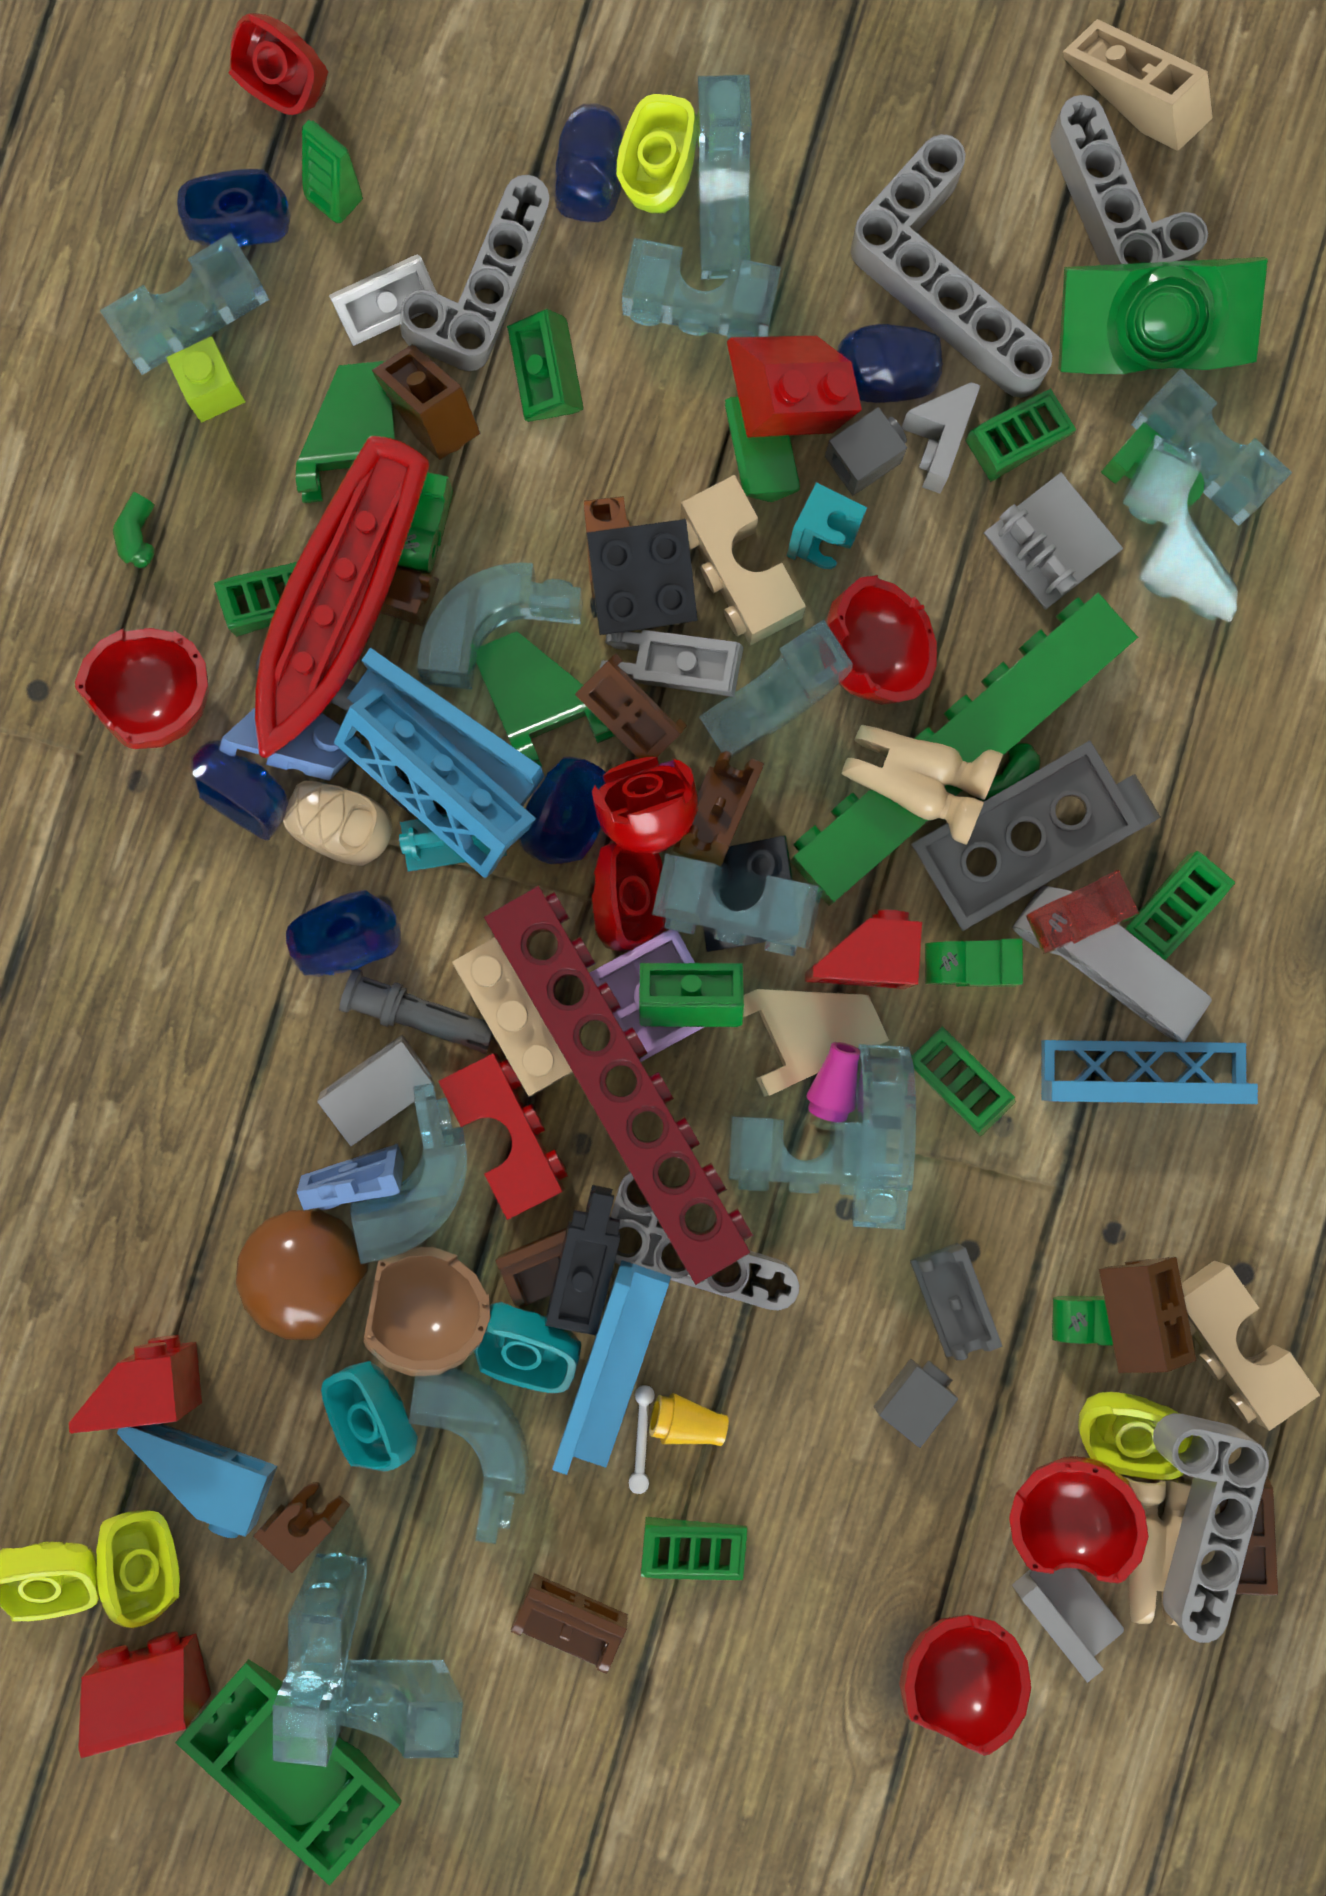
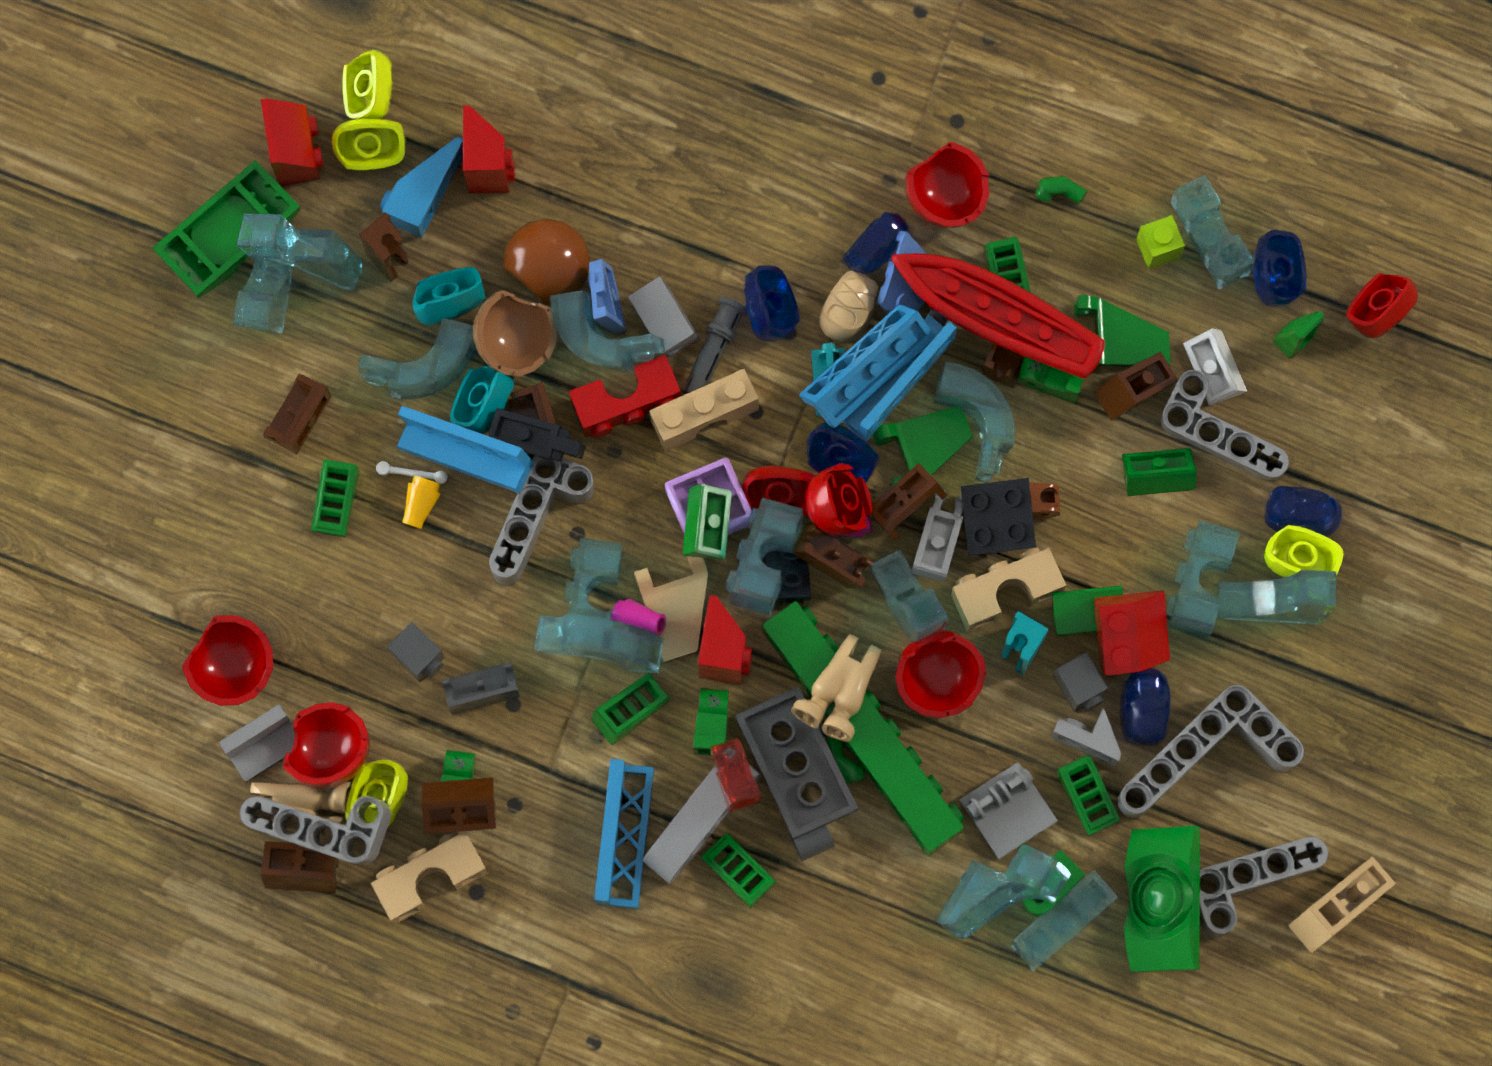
camera: 100 degrees right, 10 degrees down
dark red brick [484,886,753,1285] -> none

